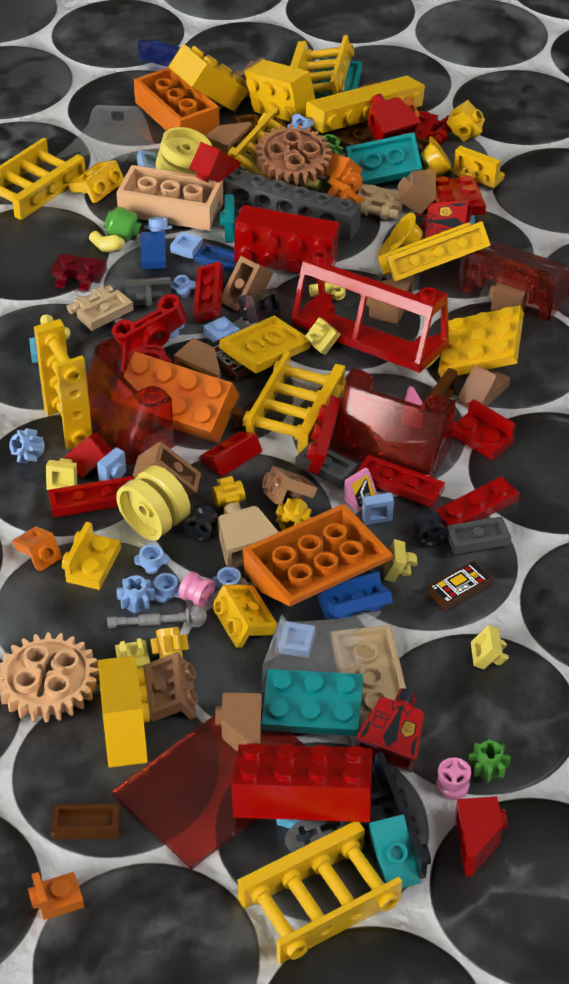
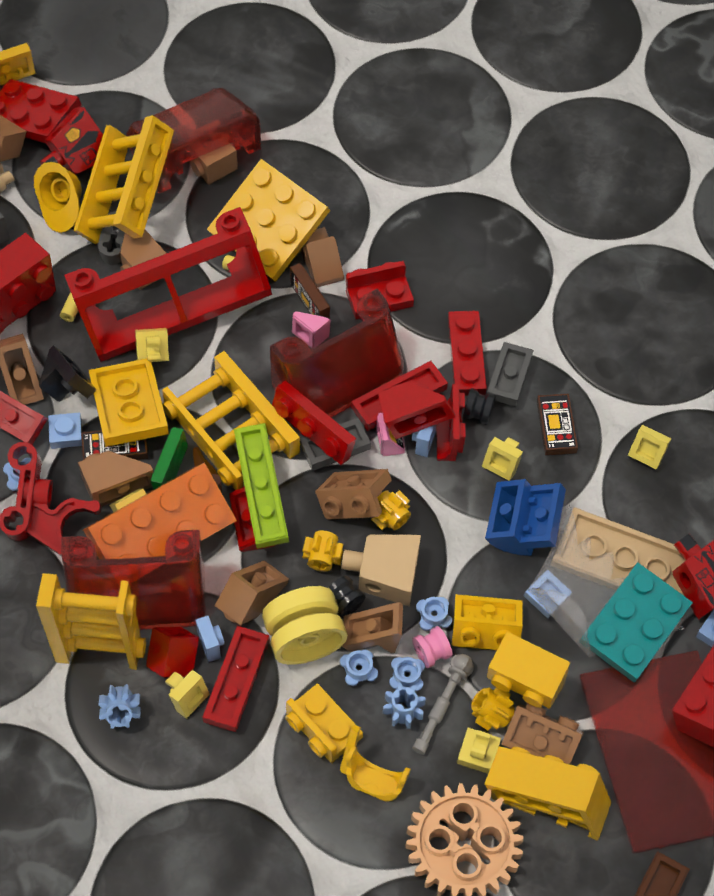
camera: 60 degrees left, 15 degrees up
orange bracket [12,526,62,572] -> none
medium nougat slope [215,693,262,751] -> none
orange slope [243,504,393,606] -> none
none -> green tile [151,427,188,489]
none -> lime tile [234,423,289,549]
none -> yellow helmet [340,725,411,802]
none -> medium nougat slope [342,602,403,653]
none -> red slope [378,381,455,439]
none -> red piece [436,384,466,462]
none -> yellow slope [487,632,570,709]

